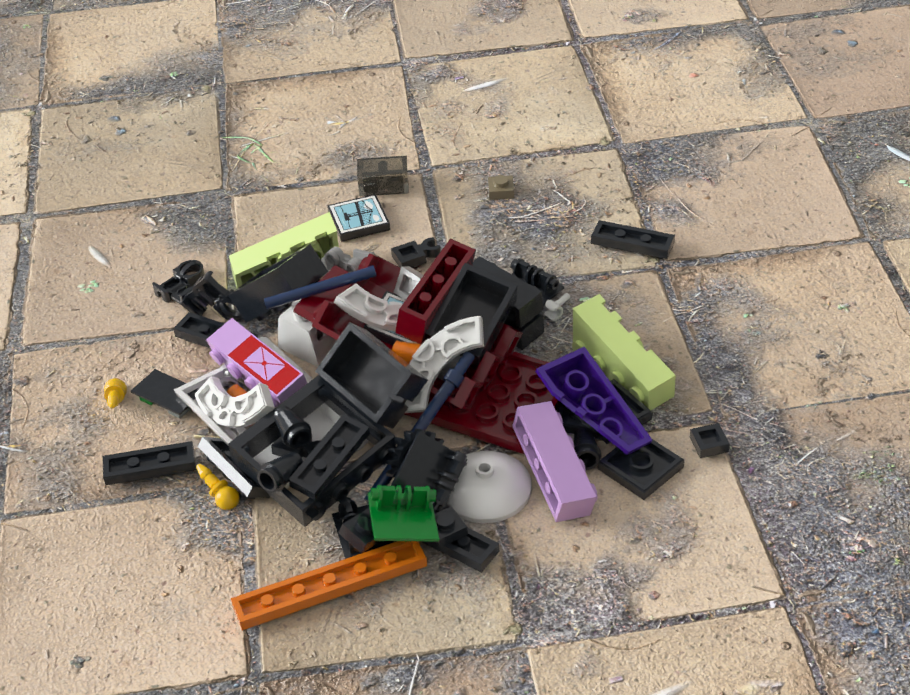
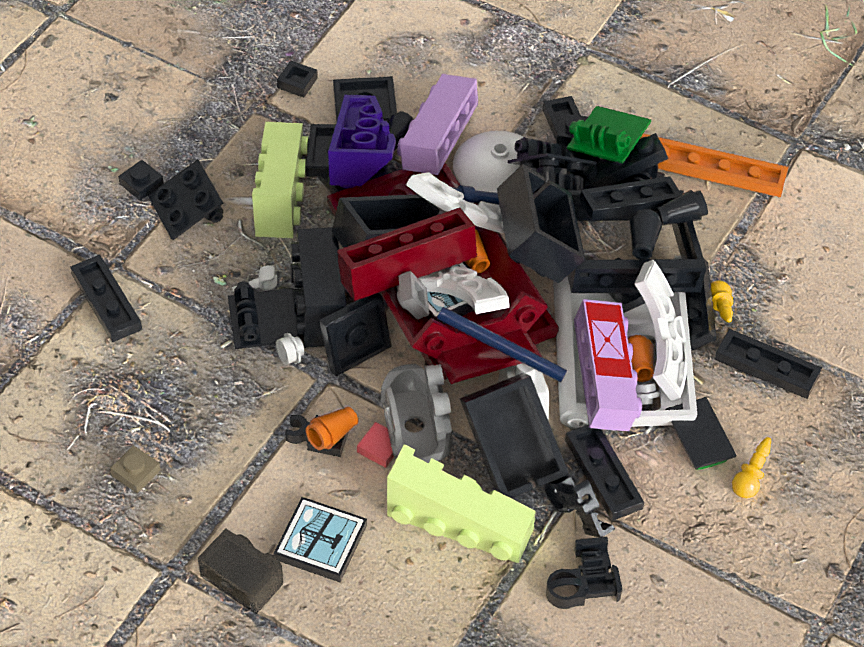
camera: 145 degrees left, 10 degrees up
none -> black plate [118,160,164,201]
none -> black hinge [148,159,224,240]
none -> orange cone [306,407,358,450]

